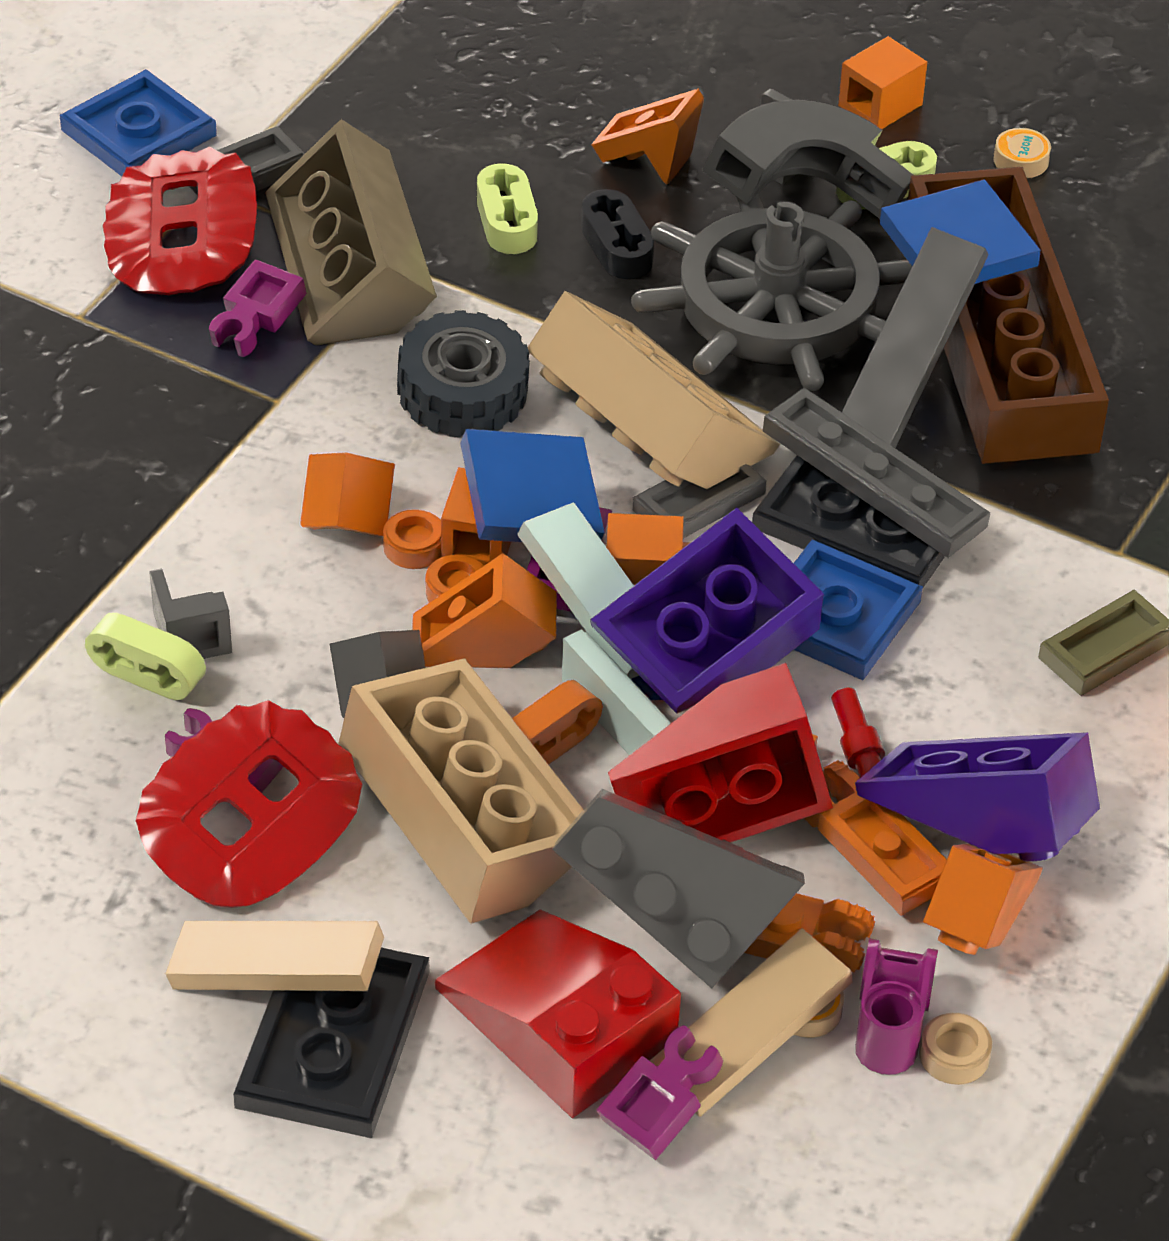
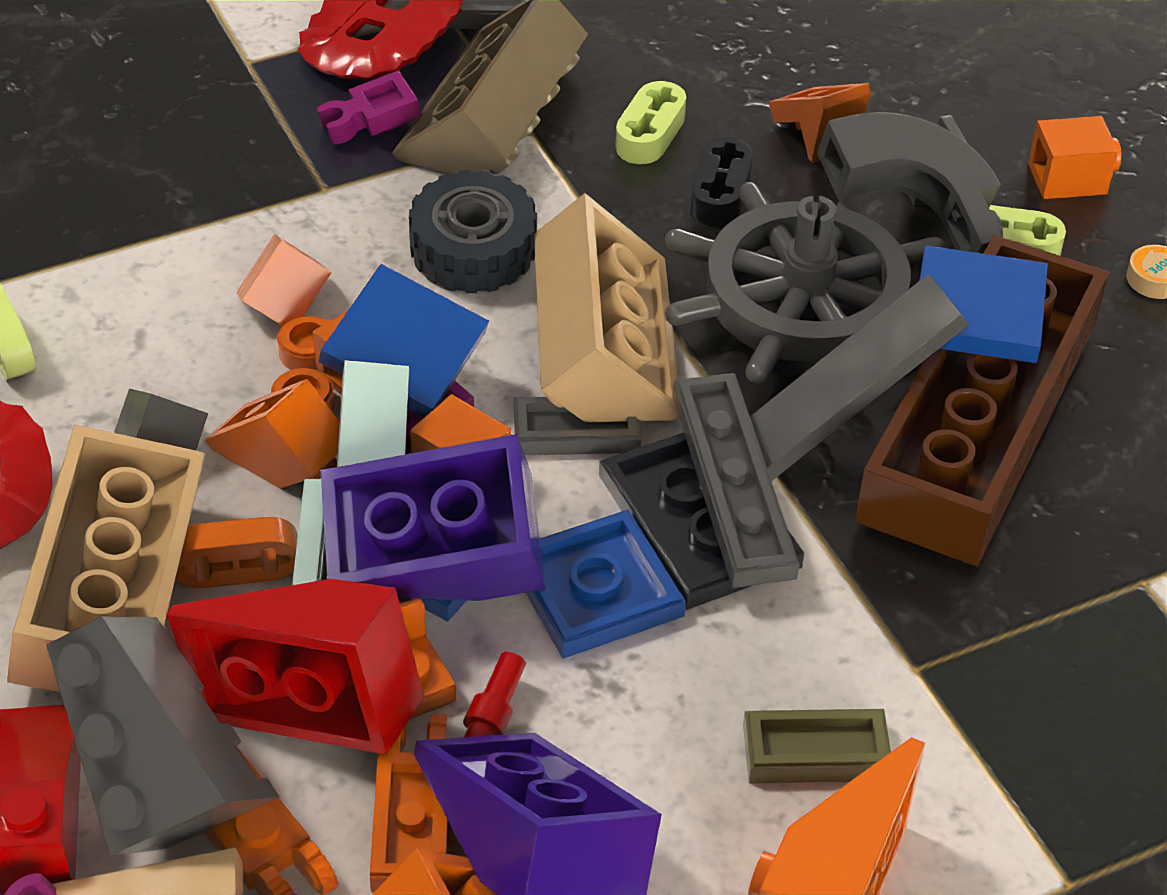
camera: 35 degrees right, 0 degrees up
dark grey panel [149,568,232,659] -> none

